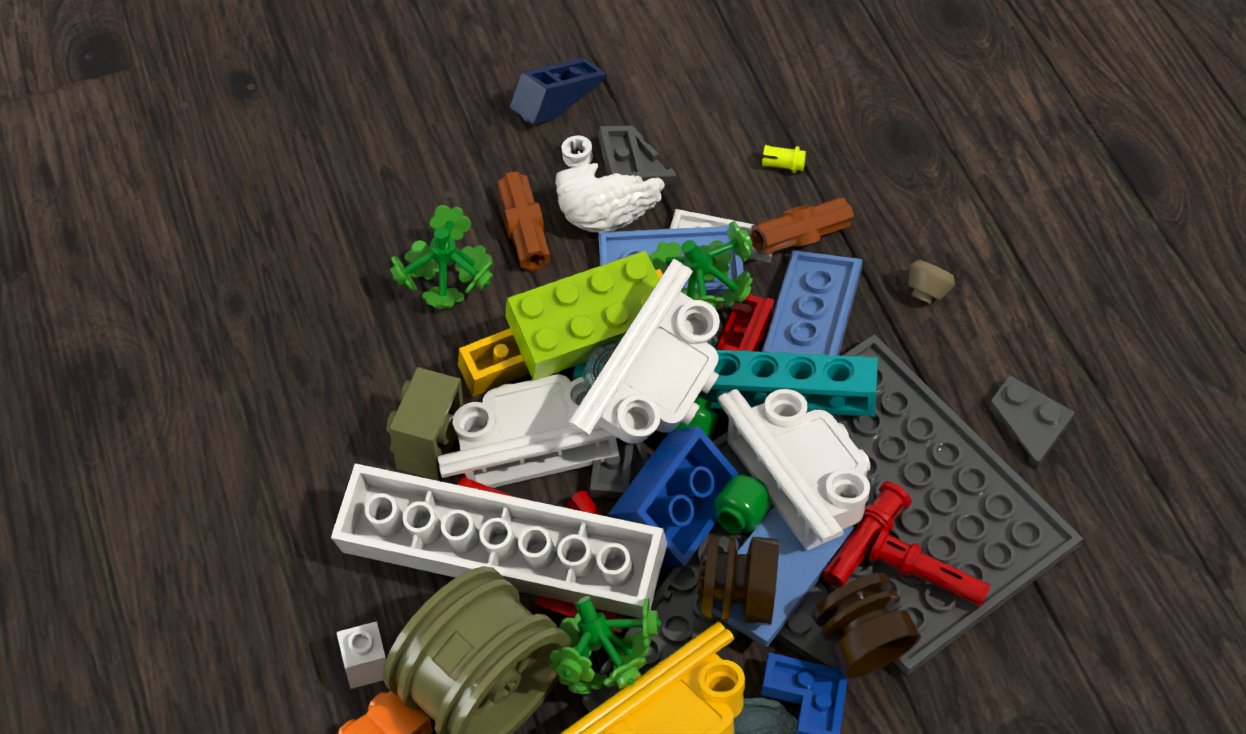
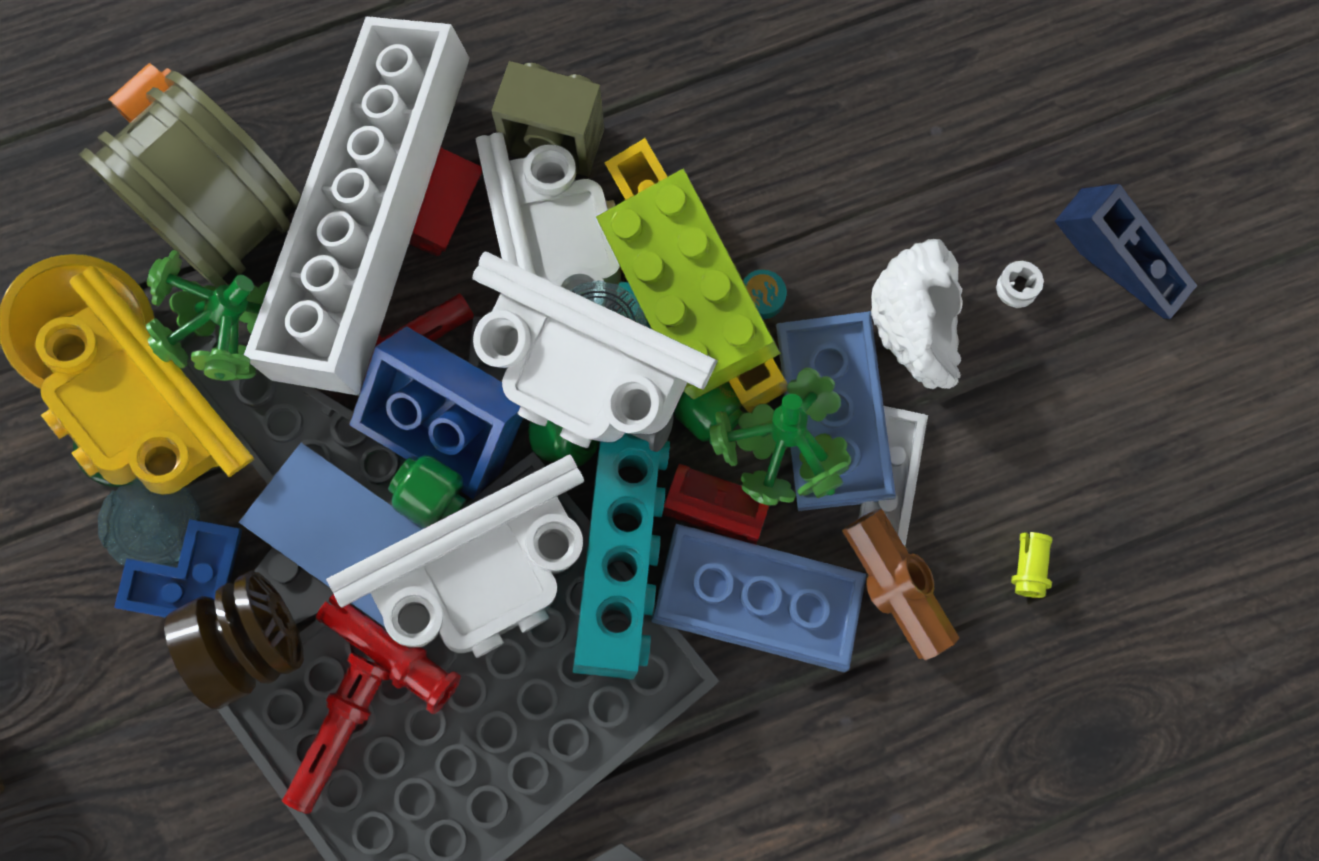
camera: 90 degrees right, 20 degrees up
white brick [337,621,386,689] -> none
bright green plant [390,205,494,309] -> none
dark orange piece [498,171,550,272] -> none
dark grey wing [598,125,676,185] -> none
dark brown wheel [697,532,779,626] -> none
dark tan cone [908,260,955,304] -> none

